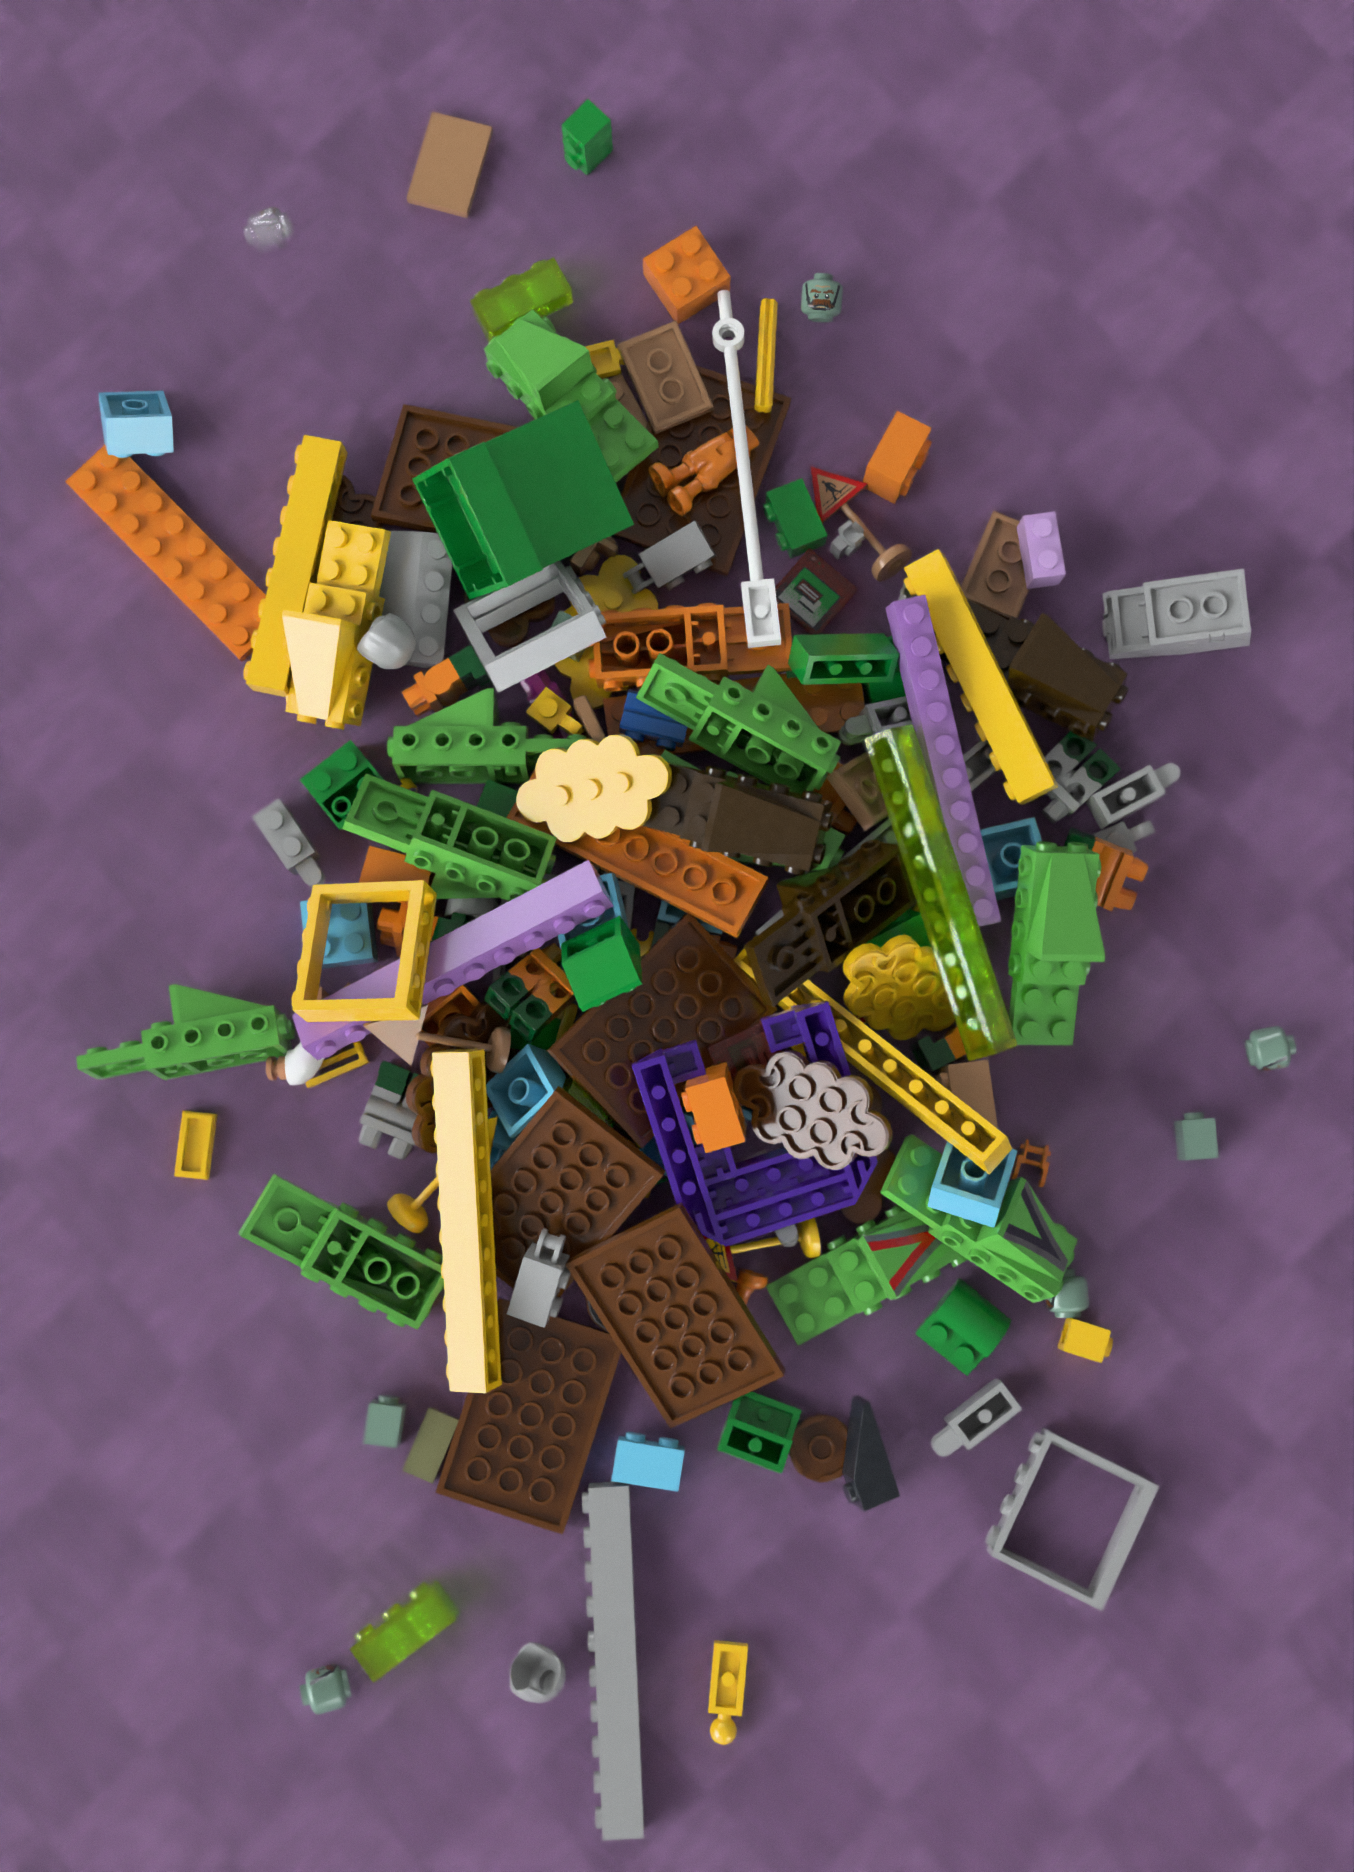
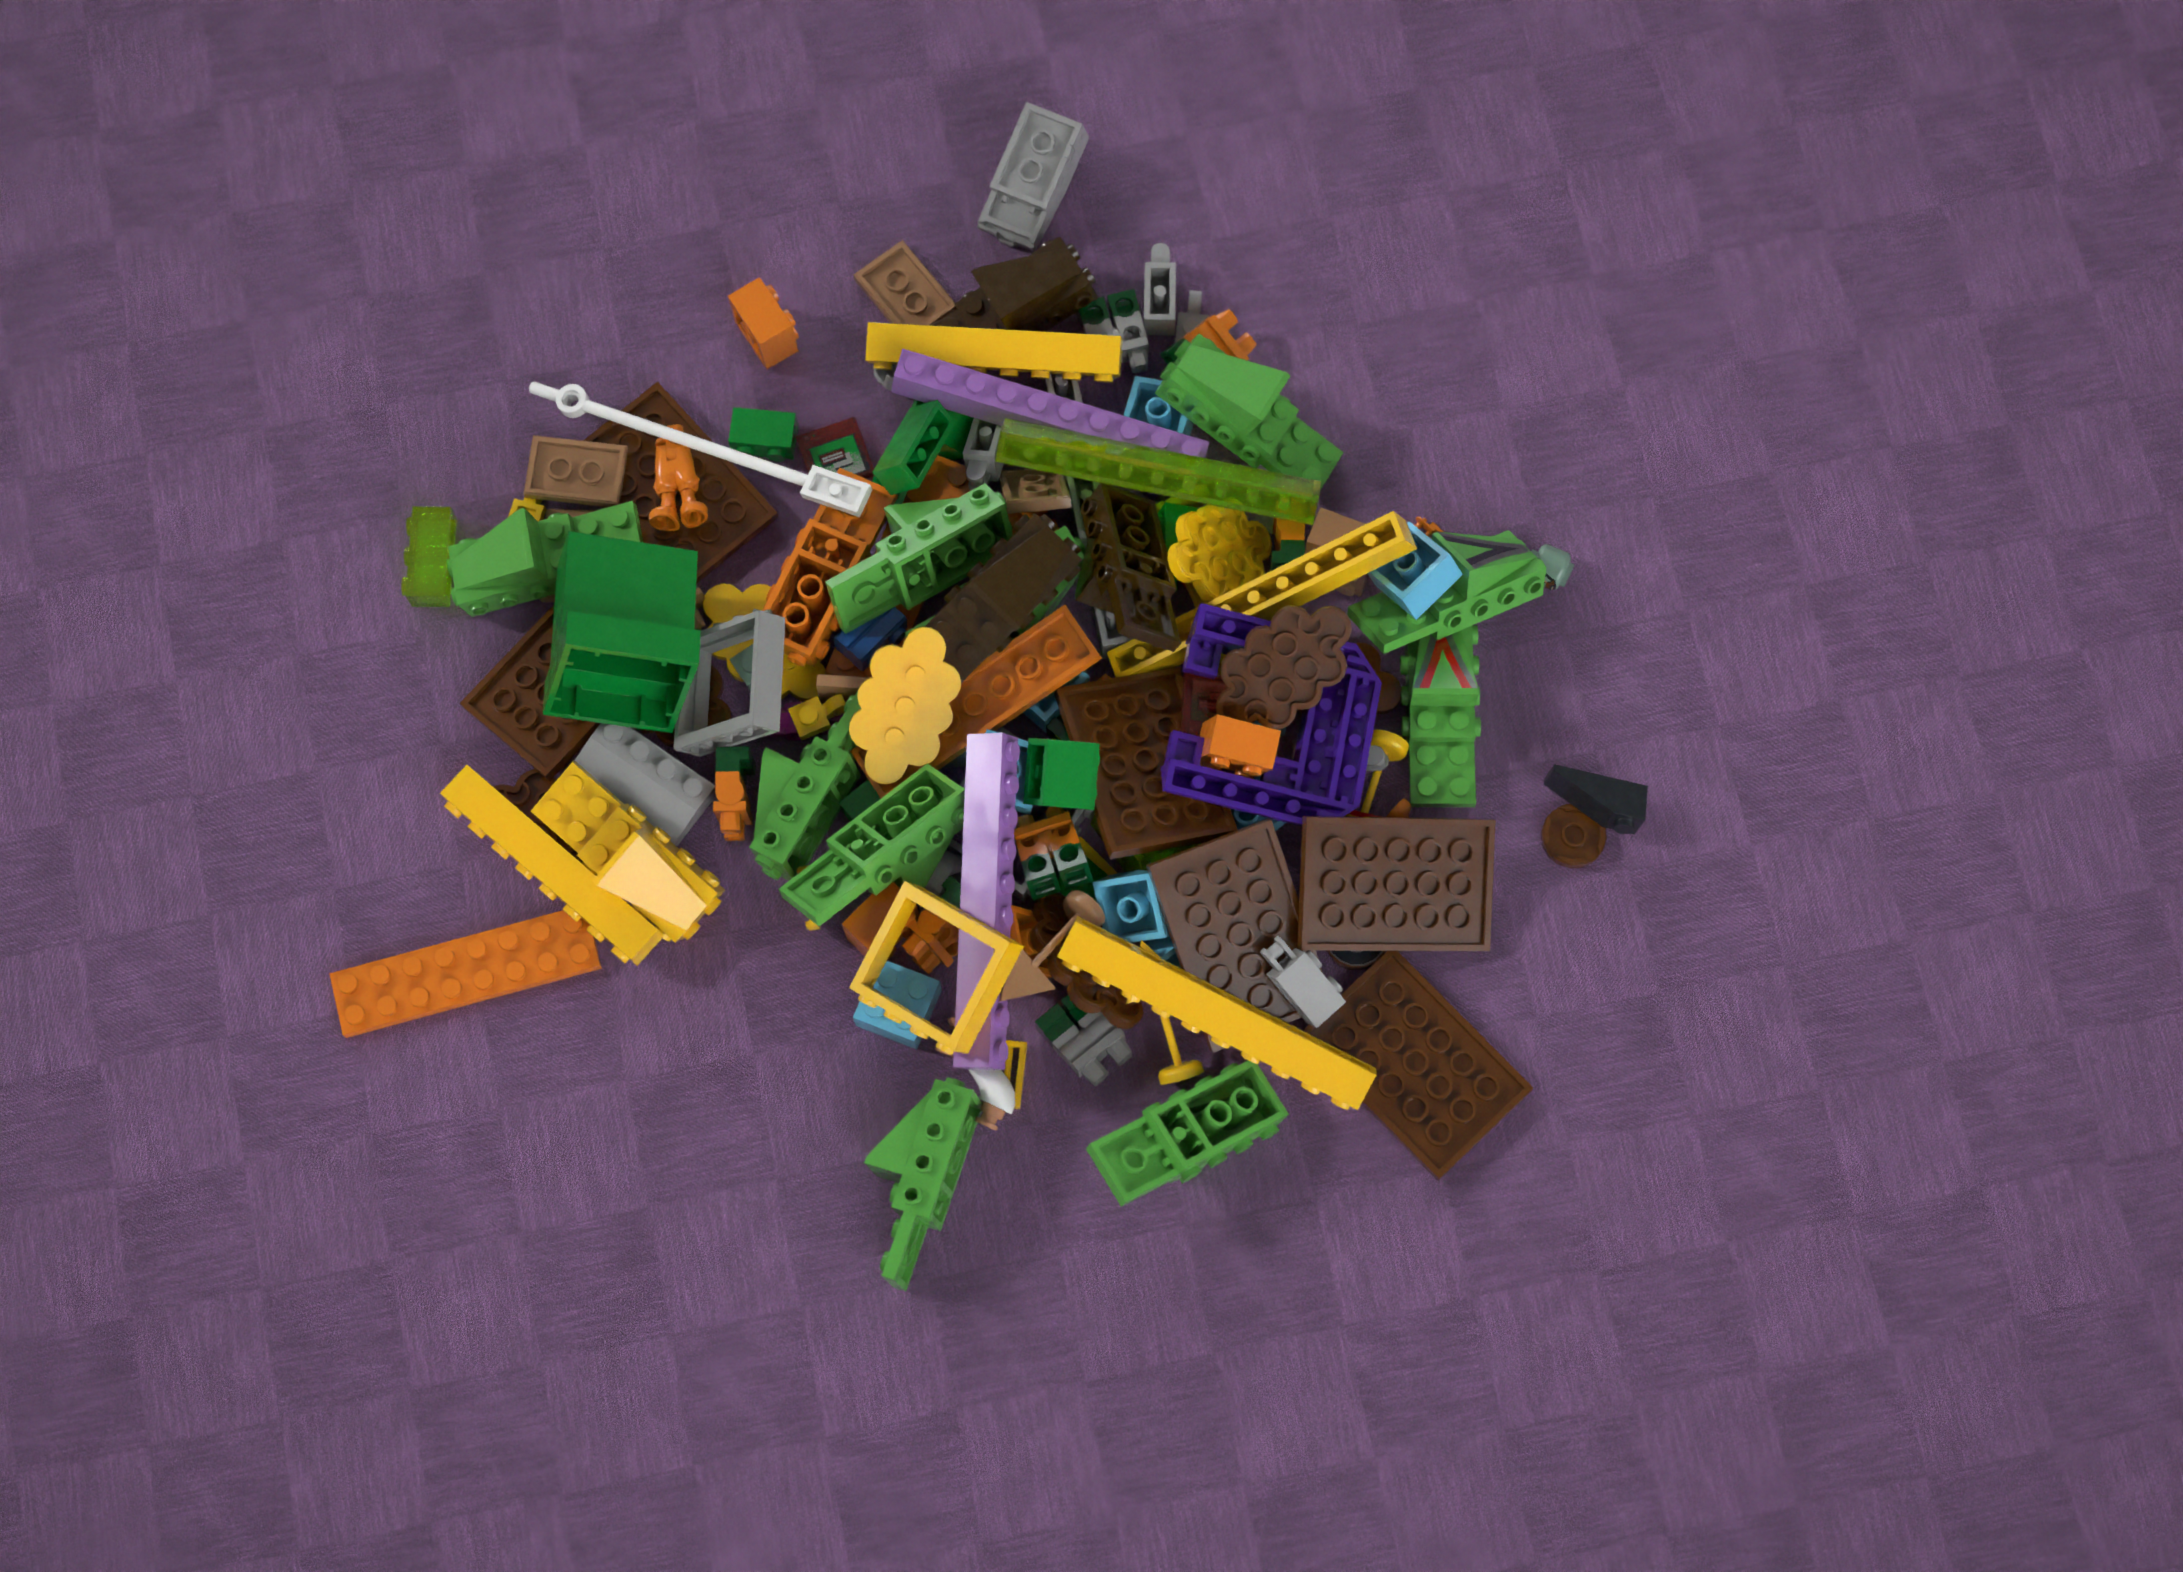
camera: 60 degrees left, 10 degrees down
medium azure slope [99,391,174,458] -> none
yellow tile [174,1110,218,1180] -> none
clear head [244,206,294,253] -> none
light grey brick [252,798,326,888] -> none
sand green head [299,1664,352,1714] -> none
green slope [300,739,383,831] -> none
clear neon green brick [350,1580,460,1683] -> none
light grey hair [357,613,416,669] -> none
sand green brick [363,1395,407,1448] -> none
olive tile [402,1407,459,1484] -> none
medium nougat tile [406,111,493,218] -> none
light grey hair [510,1642,566,1703] -> none
green brick [561,99,613,176] -> none
light grey brick [582,1482,644,1840] -> none
medium azure brick [611,1432,685,1492] -> none
light grey brick [622,521,716,595] -> none
orange brick [643,226,731,324] -> none
yellow plate [708,1640,748,1745] -> none
green brick [717,1391,802,1474] -> none
yellow axle [754,298,778,413] -> none
sand green head [801,273,843,323] -> none
medium nougat piece [810,466,912,582] -> none
light grey plate [830,520,865,560] -> none
green brick [915,1277,1011,1376] -> none
light grey brick [931,1378,1022,1457] -> none
light grey window [985,1427,1159,1611] -> none
lavender brick [1017,511,1066,589] -> none
yellow brick [1057,1318,1113,1363] -> none
sand green brick [1174,1112,1219,1160] -> none
sand green head [1245,1026,1297,1072] -> none

